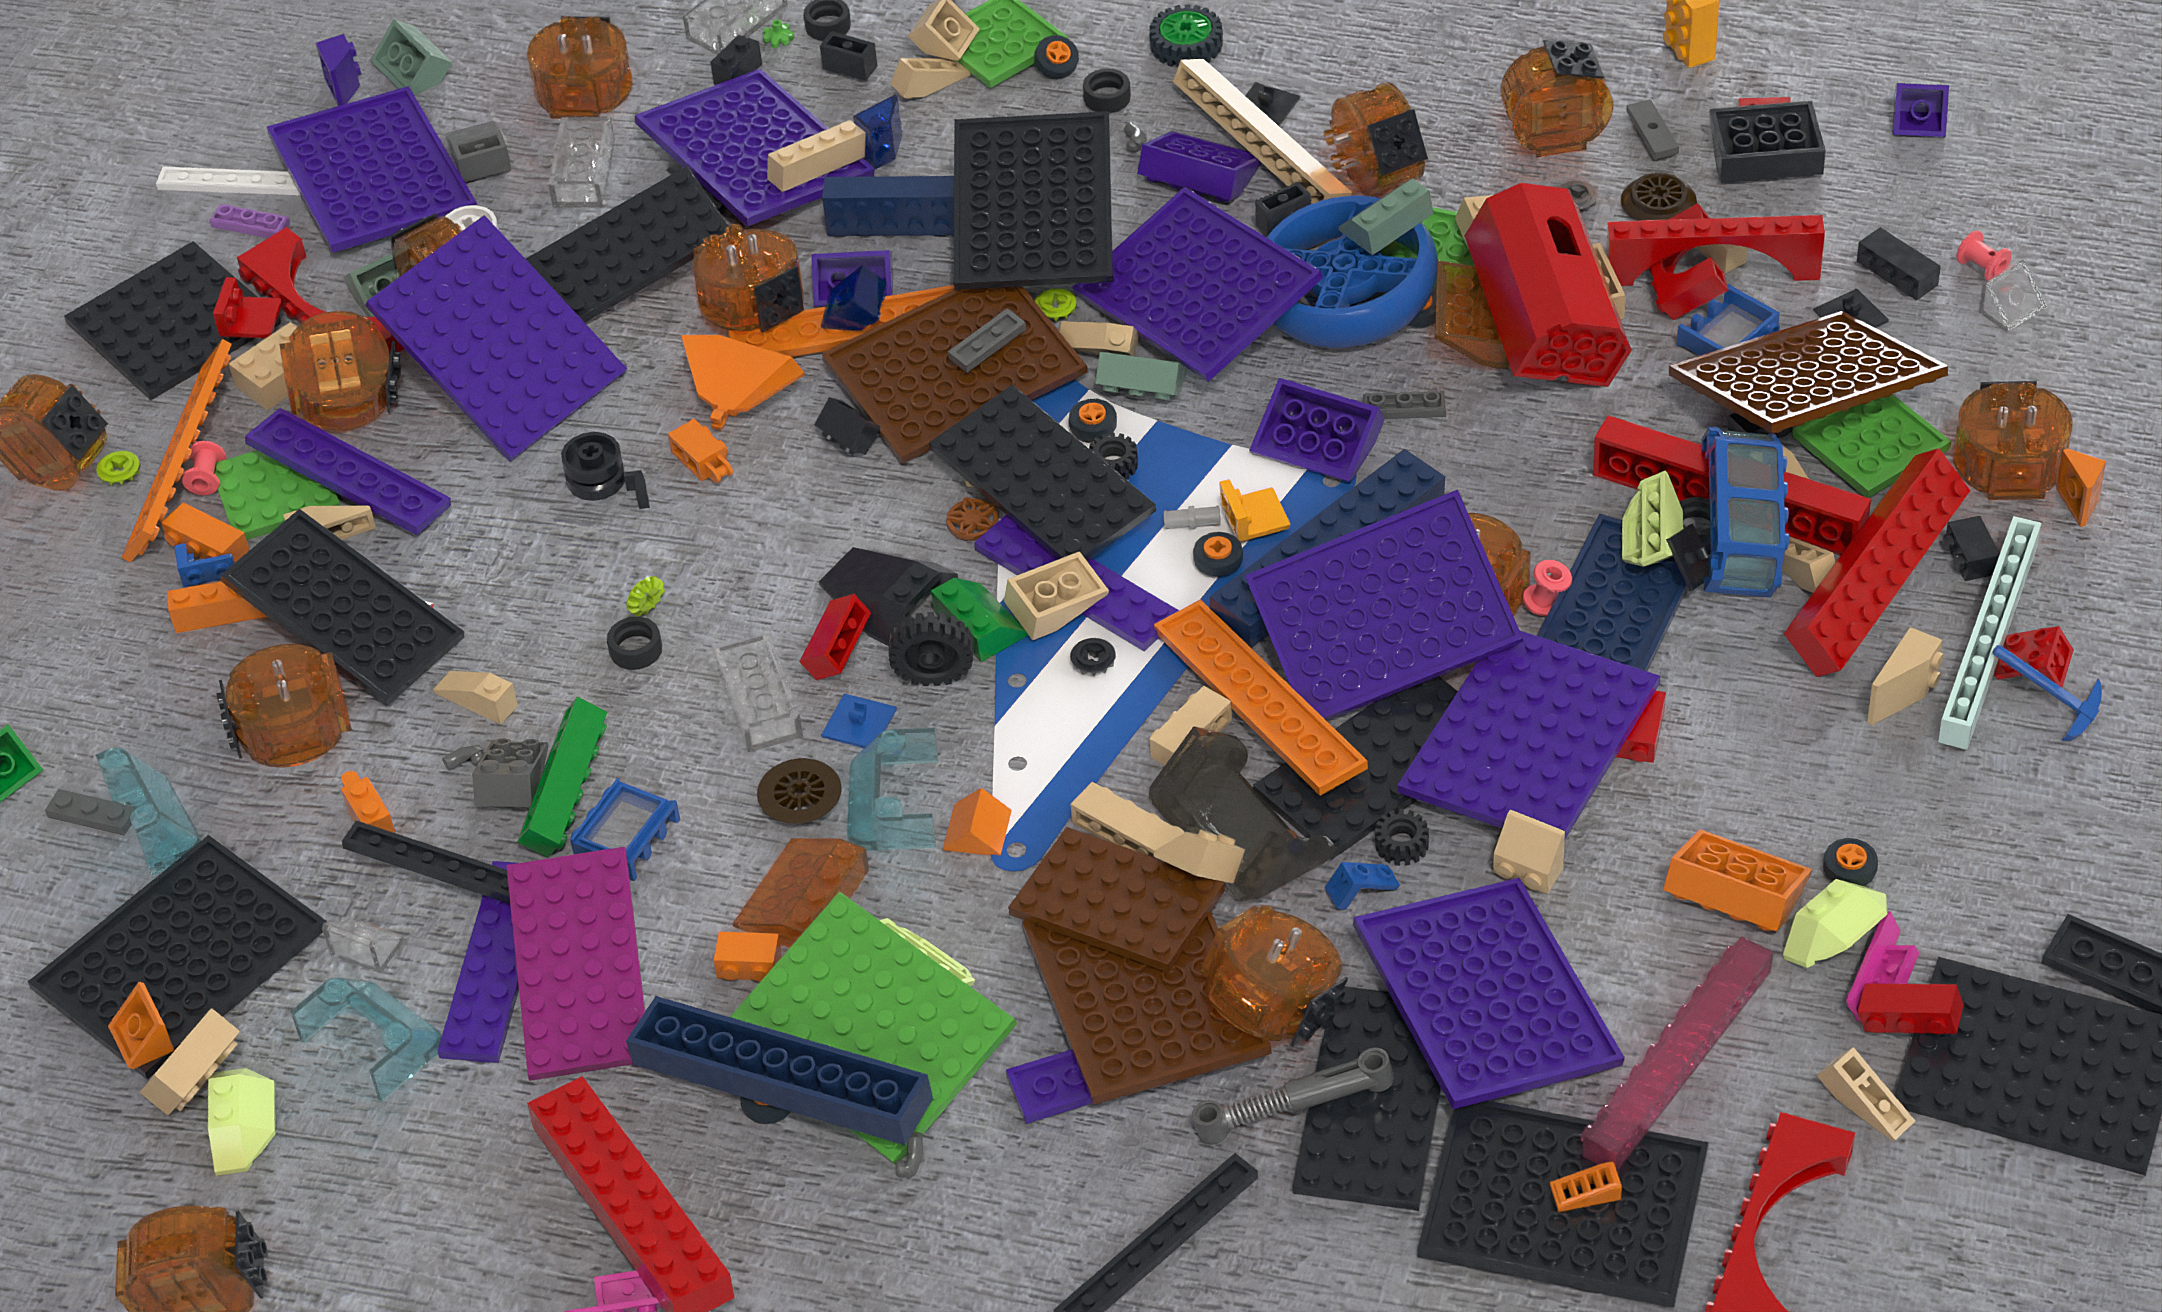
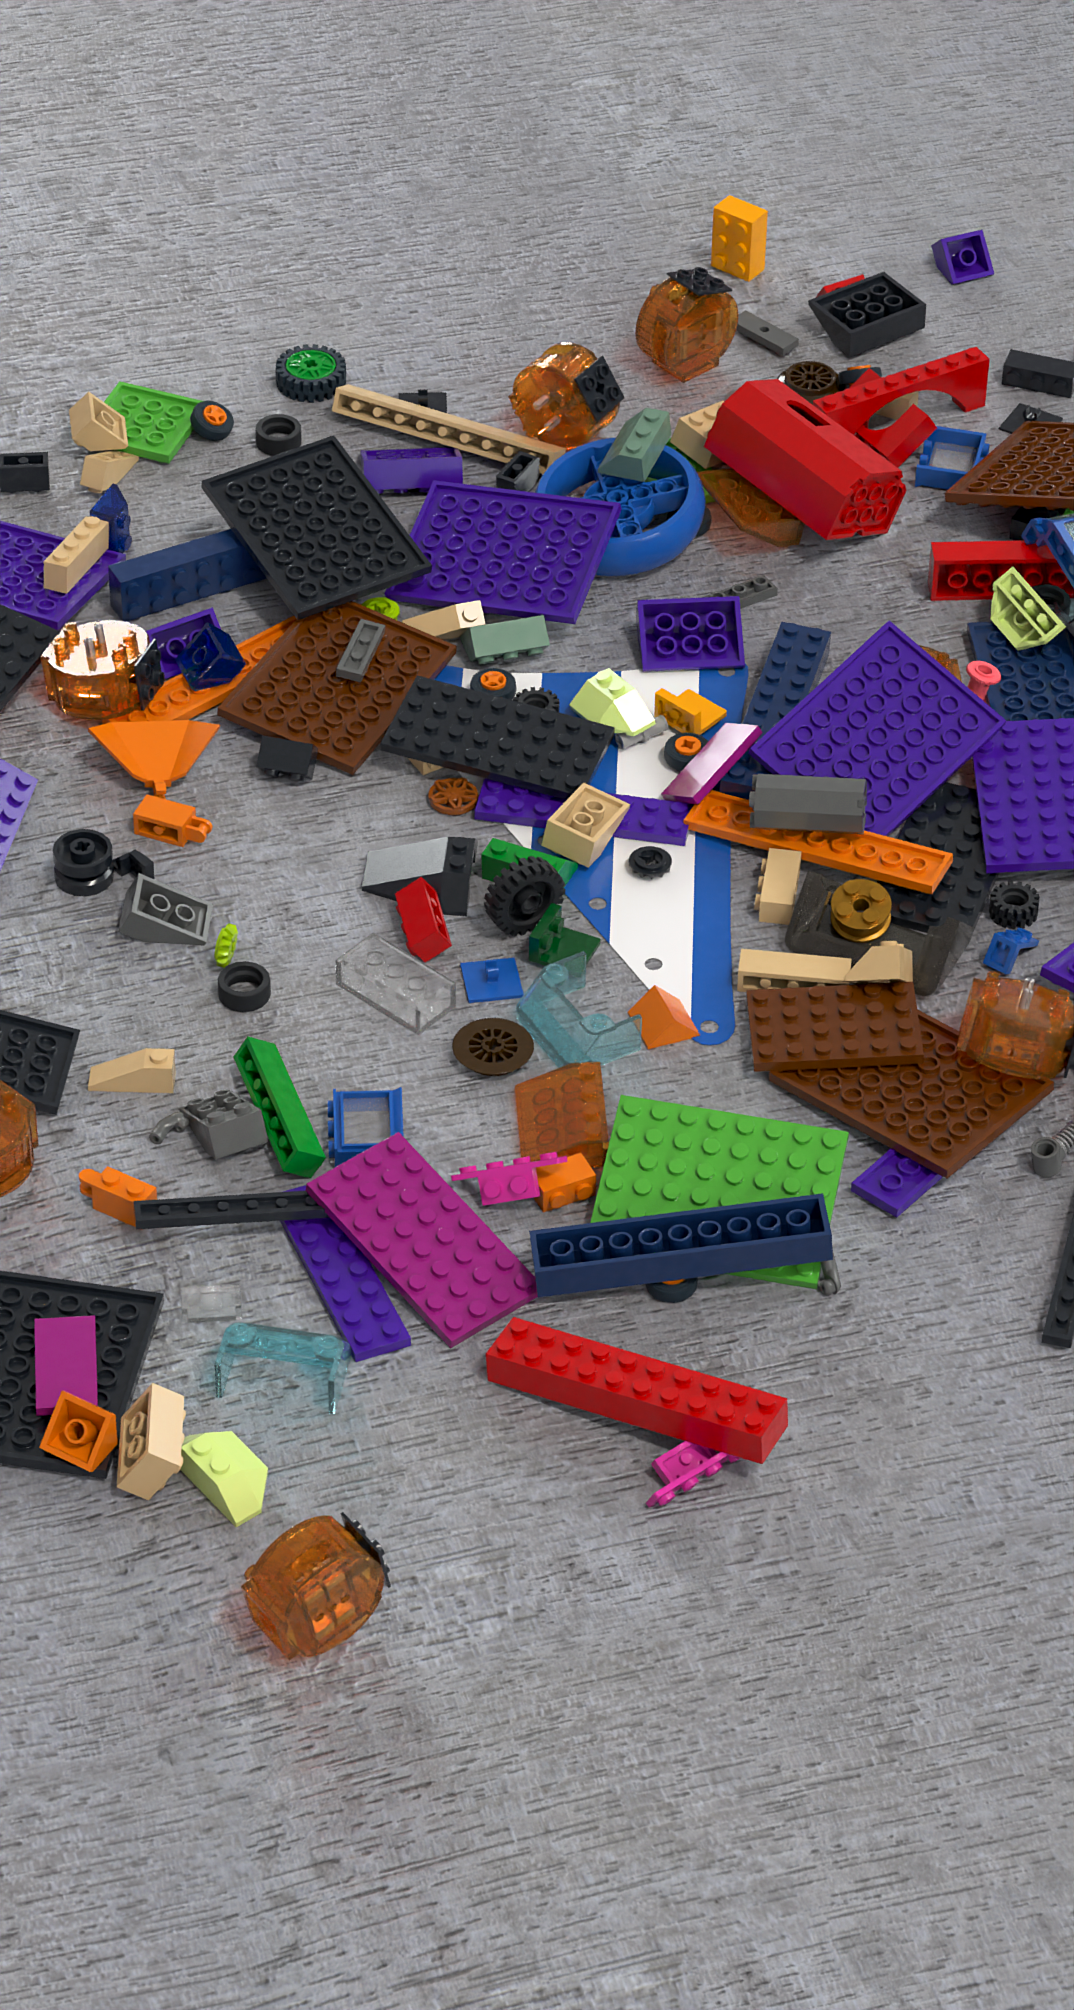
camera: 35 degrees left, 5 degrees down
none -> magenta tile [35,1315,98,1416]
none -> dark grey slope [118,873,213,946]
none -> dark pink bracket [451,1152,568,1206]
none -> dark green bracket [529,903,601,976]
none -> yellowish green wedge [569,668,656,736]
none -> tile [661,723,763,804]
none -> dark grey brick [749,774,867,835]
none -> pearl gold wheel [831,879,892,943]
none -> black wheel [838,365,882,387]

